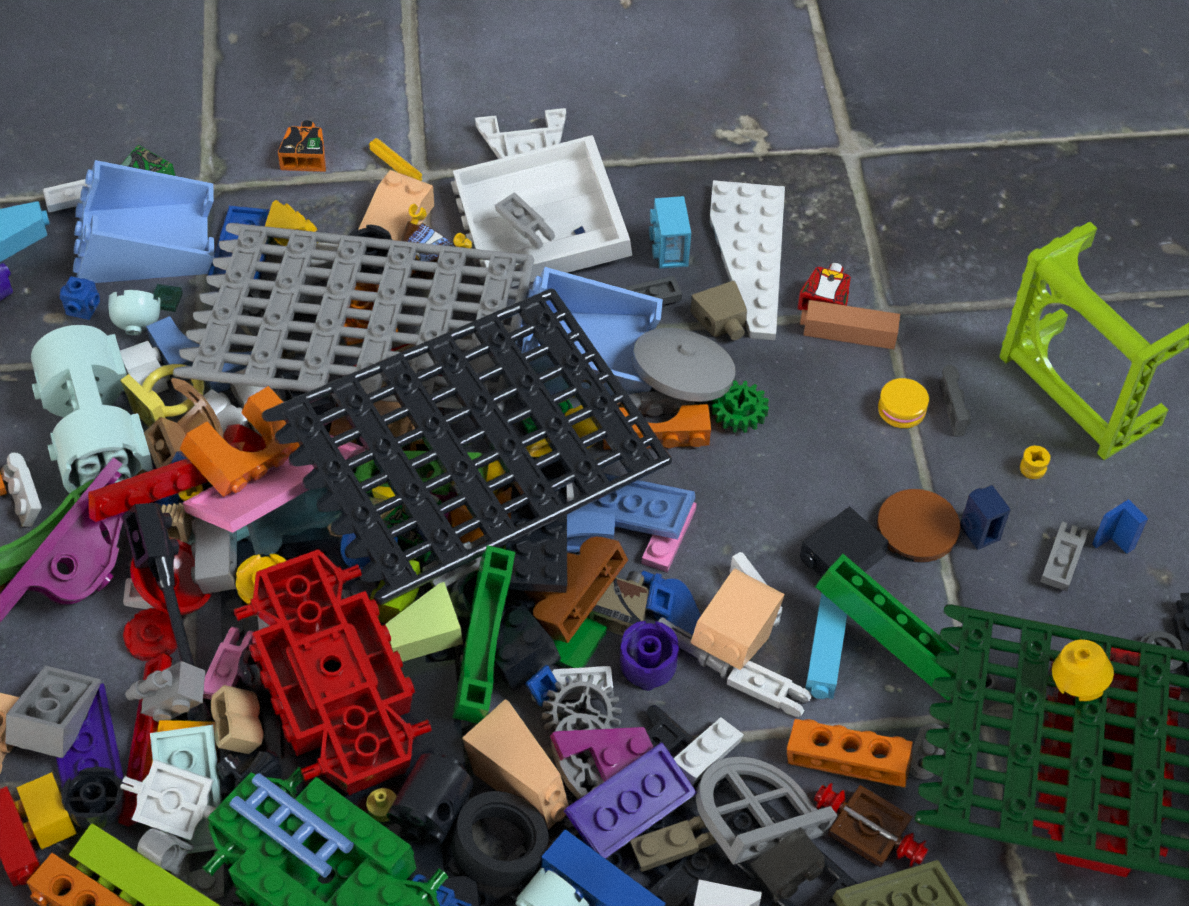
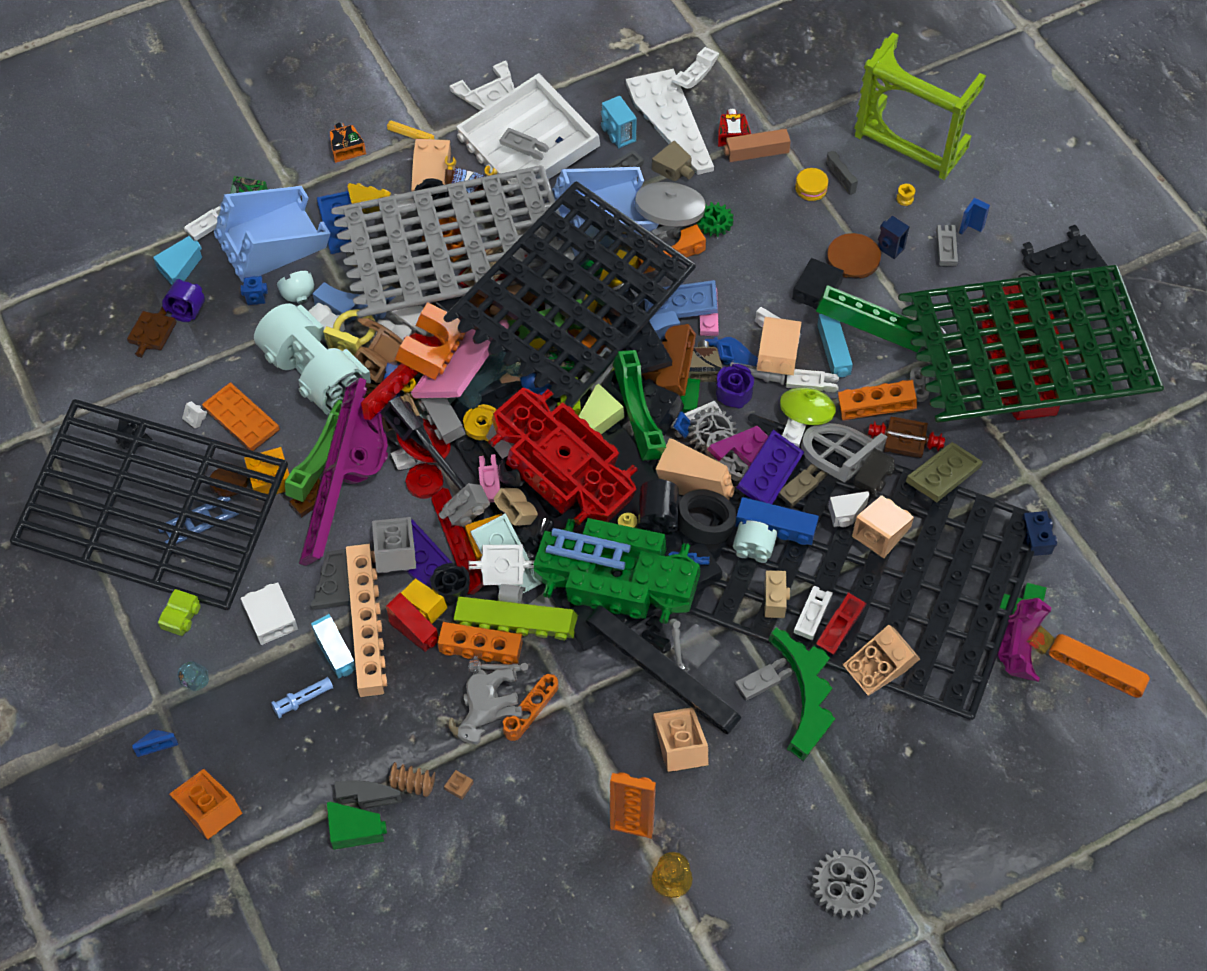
camera: 20 degrees left, 5 degrees up
white hinge [1,452,42,527] -> none
clear green tile [153,284,183,312] -> none
yellow cone [1052,640,1114,701] -> none
none -> white slope [672,47,719,88]
none -> lime dish [780,387,836,425]

